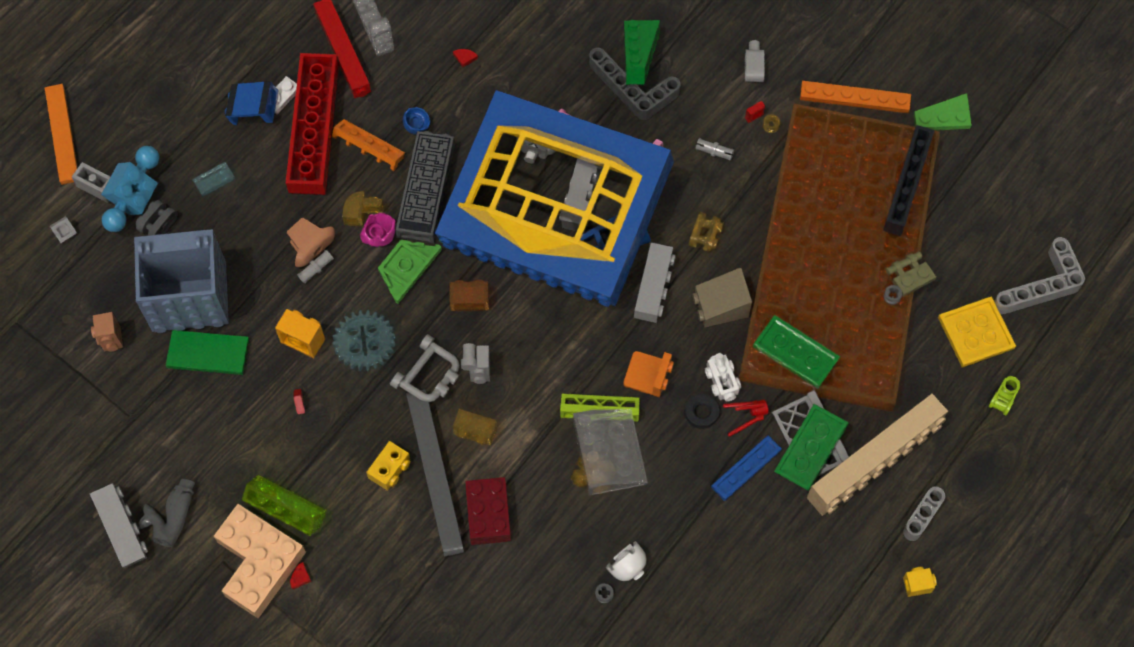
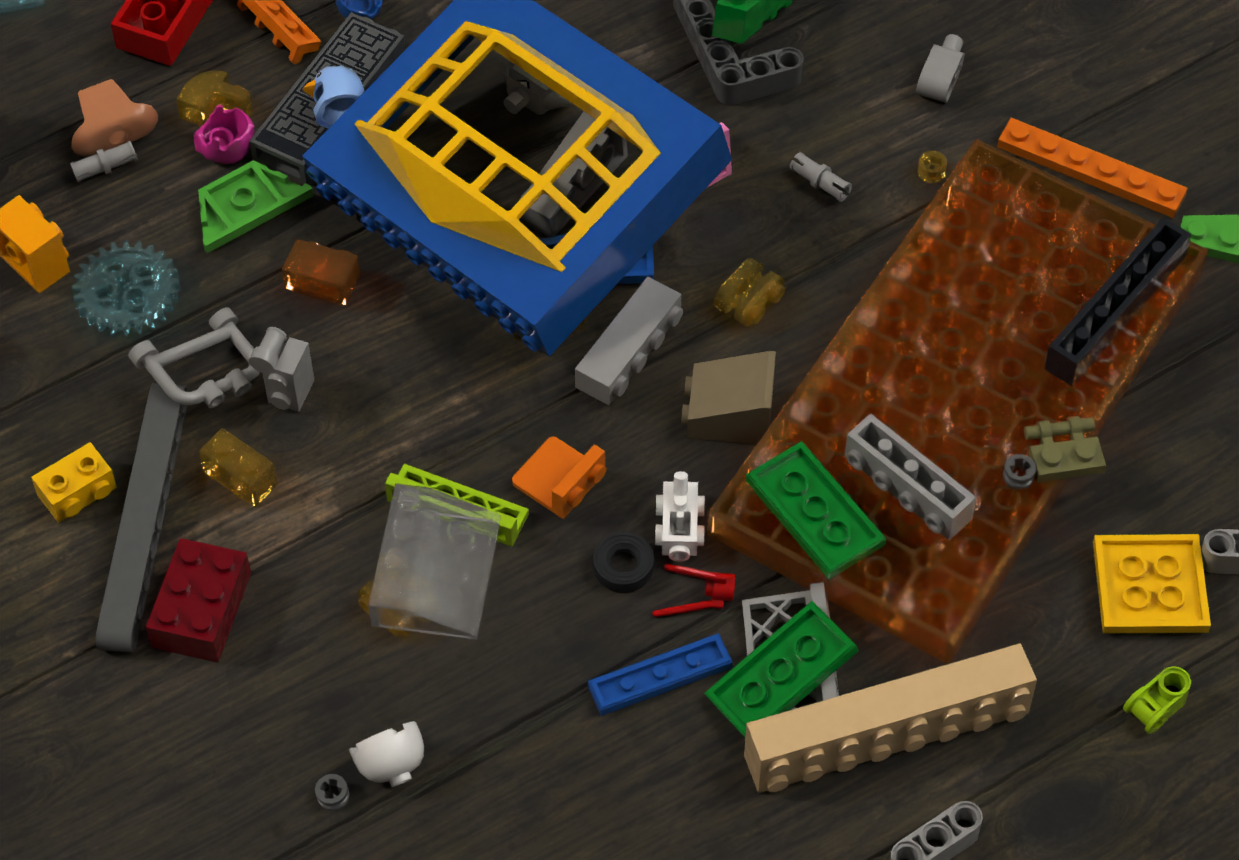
camera: 20 degrees right, 10 degrees down
red tile [745,101,765,123] -> none
none -> light blue piece [303,65,365,129]
none -> light grey brick [845,413,976,540]

